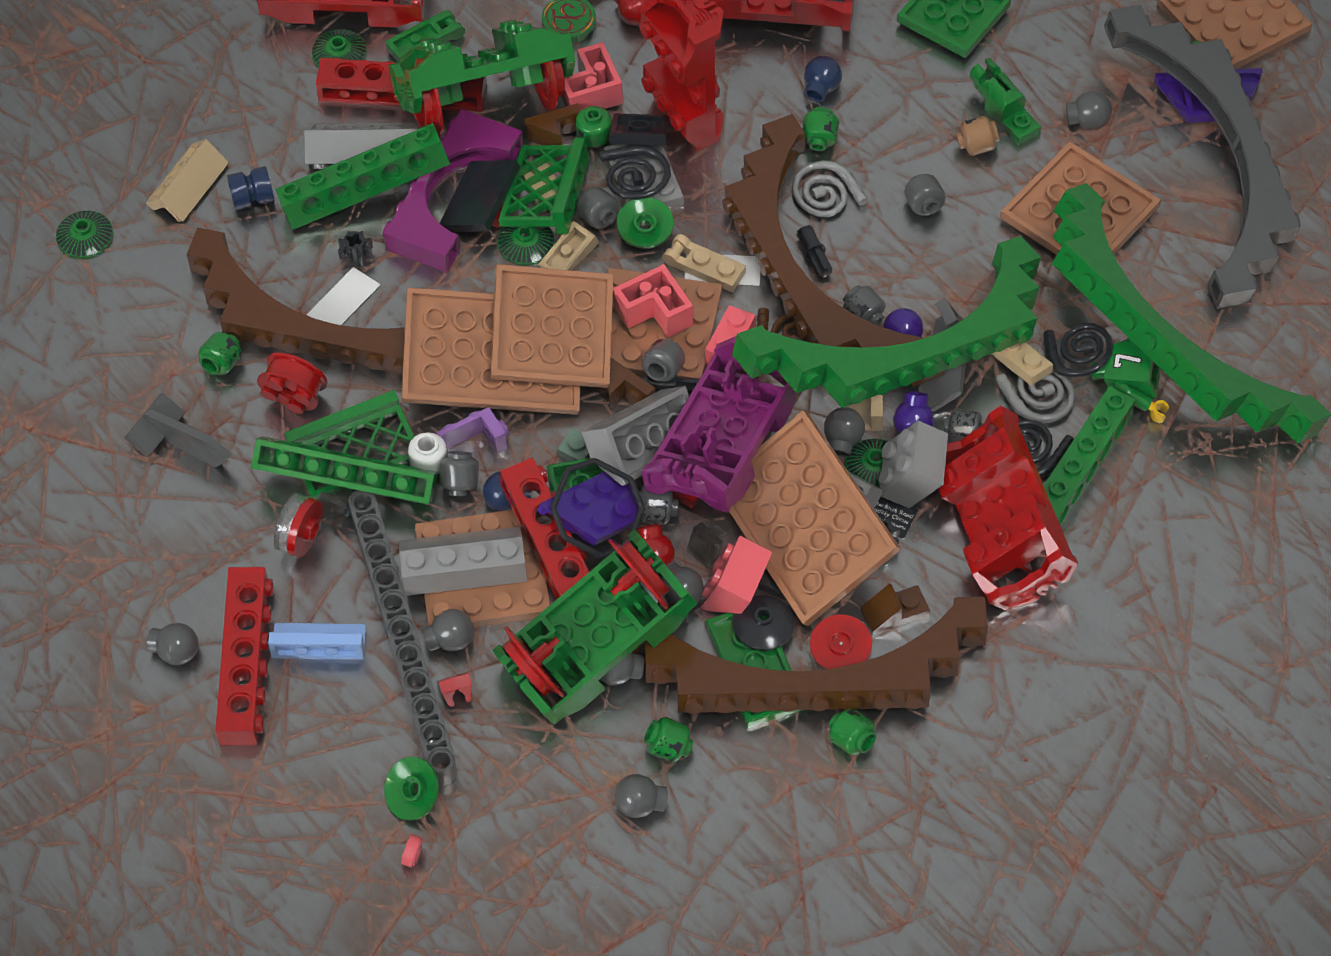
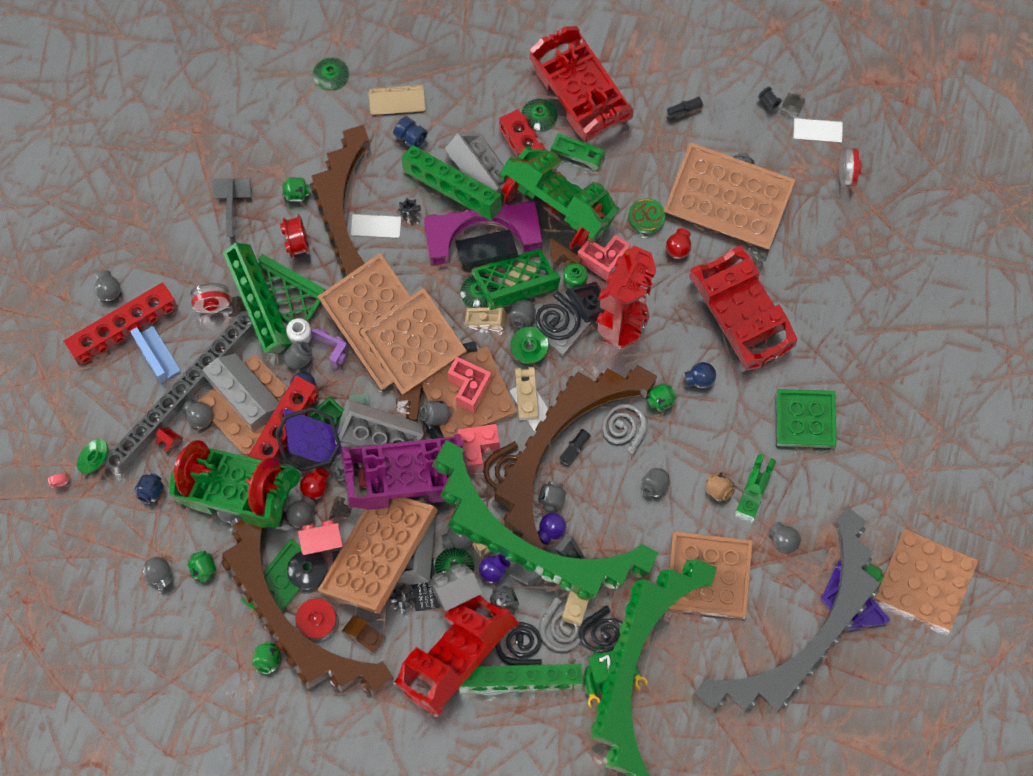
camera: 55 degrees right, 10 degrees up
none -> dark blue head [135,473,164,504]

